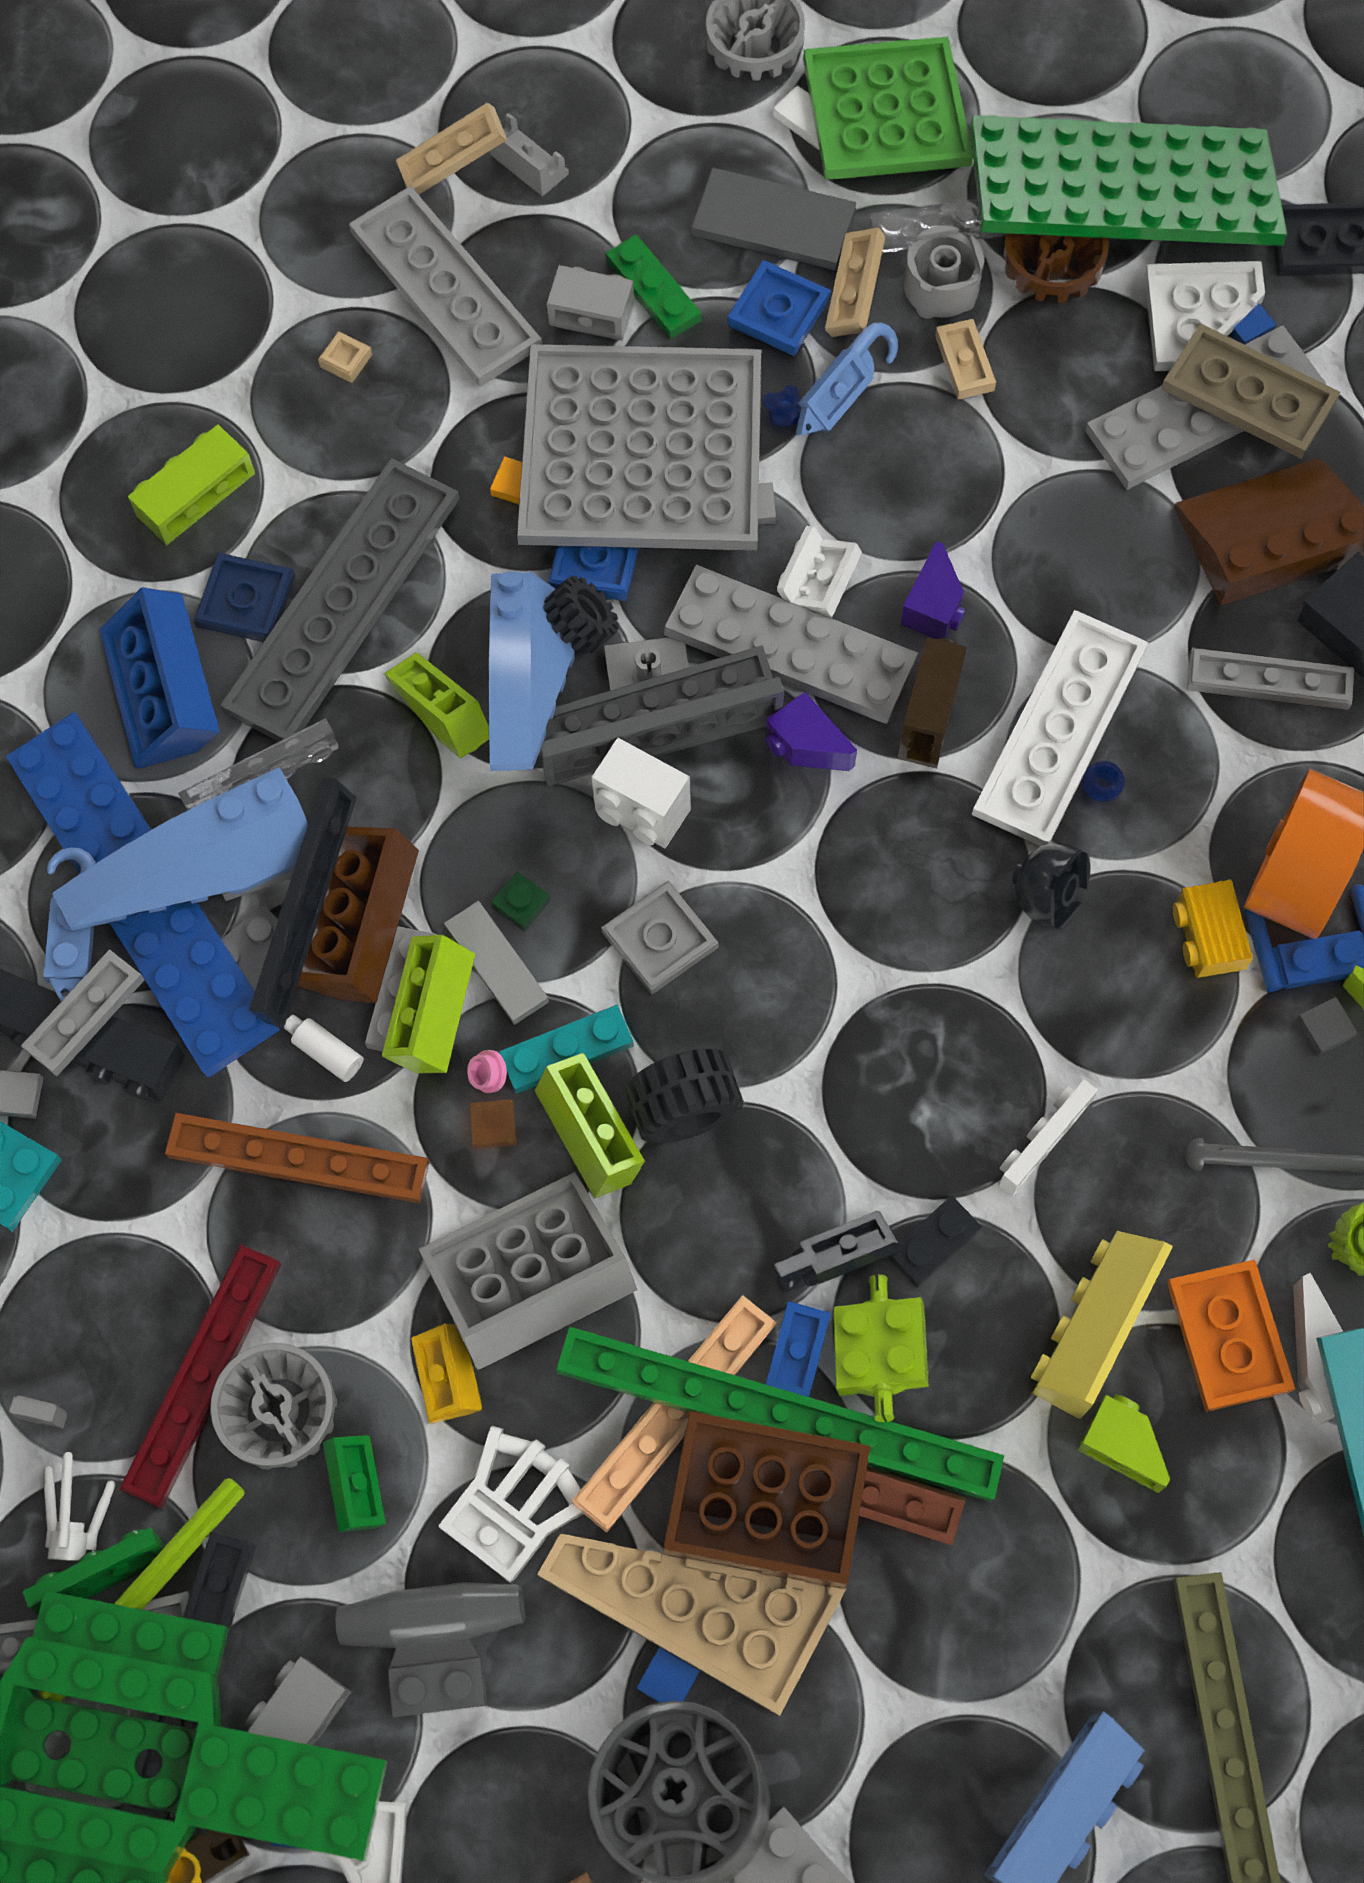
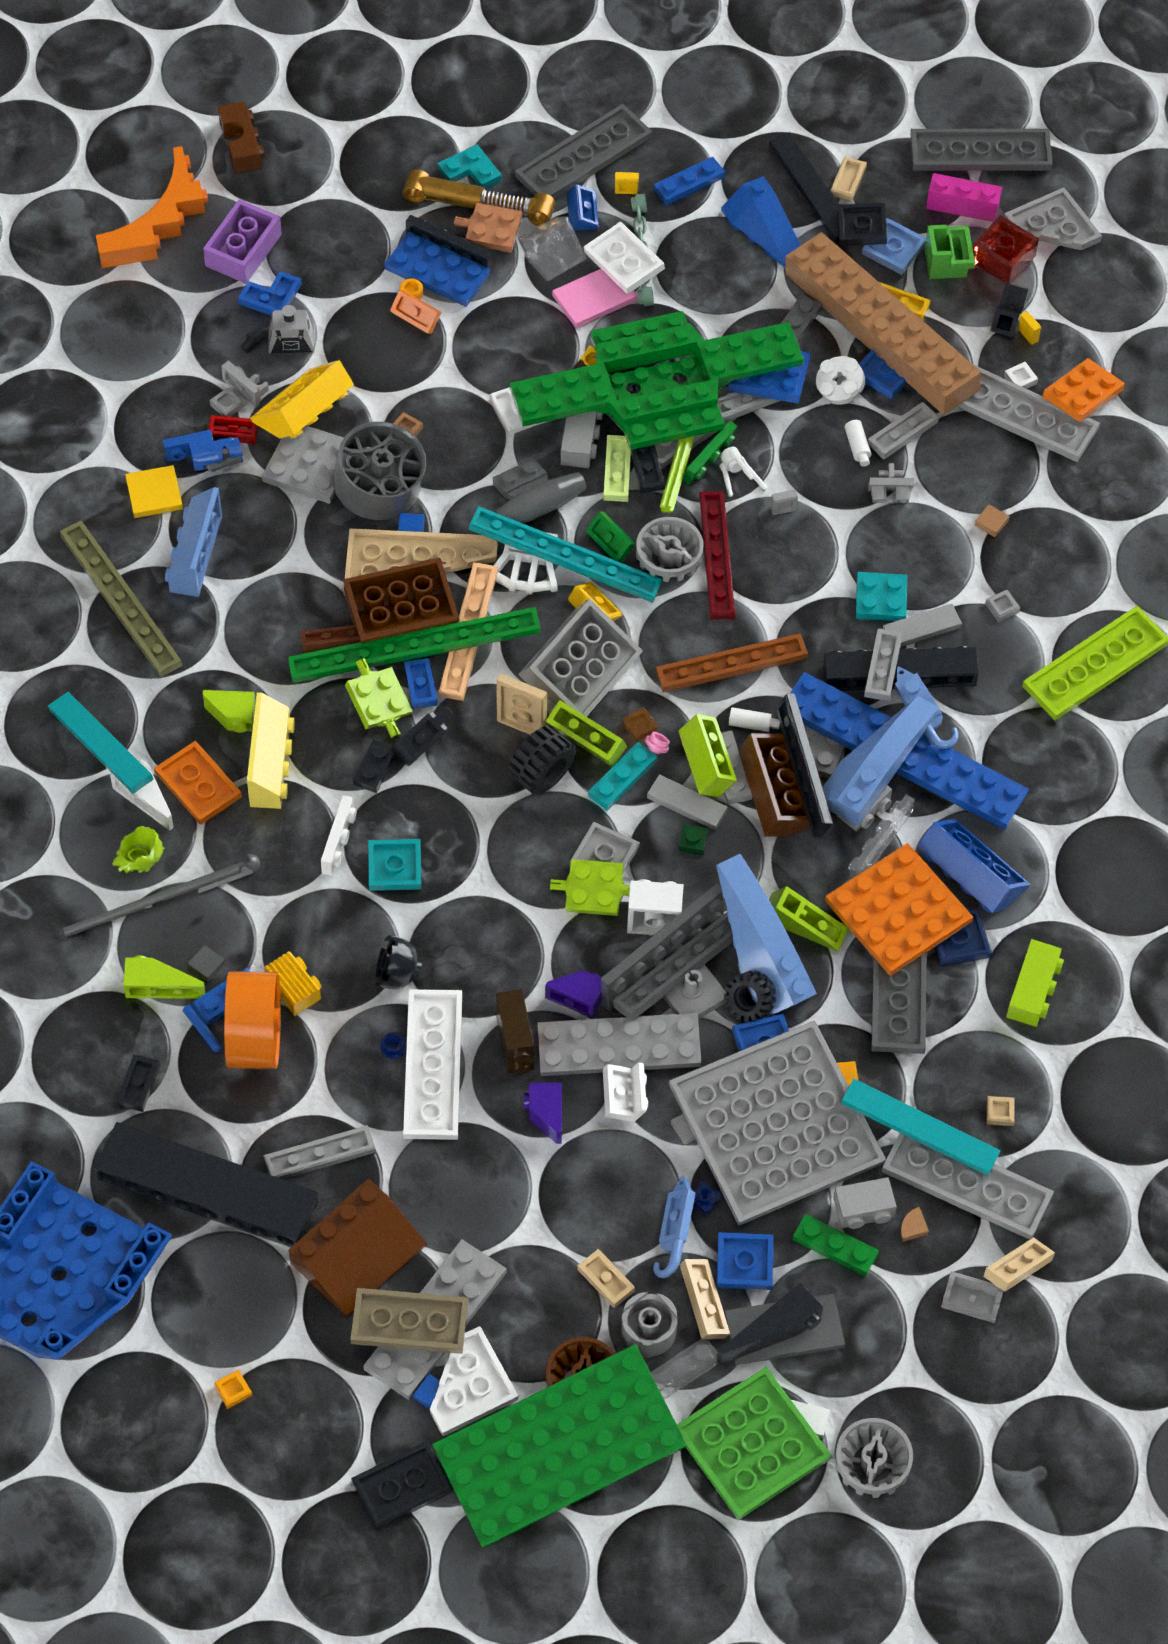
camera: 150 degrees right, 10 degrees down
none -> teal plate [368,839,421,891]
none -> teal tile [468,506,663,603]
none -> tan tile [496,673,547,735]
none -> lime plate [550,859,630,916]
none -> yellowish green plate [603,435,631,502]
none -> black slope [716,1283,823,1365]
none -> orange plate [825,843,973,976]
none -> teal tile [841,1078,1001,1176]
none -> medium nougat tile [901,1207,929,1242]

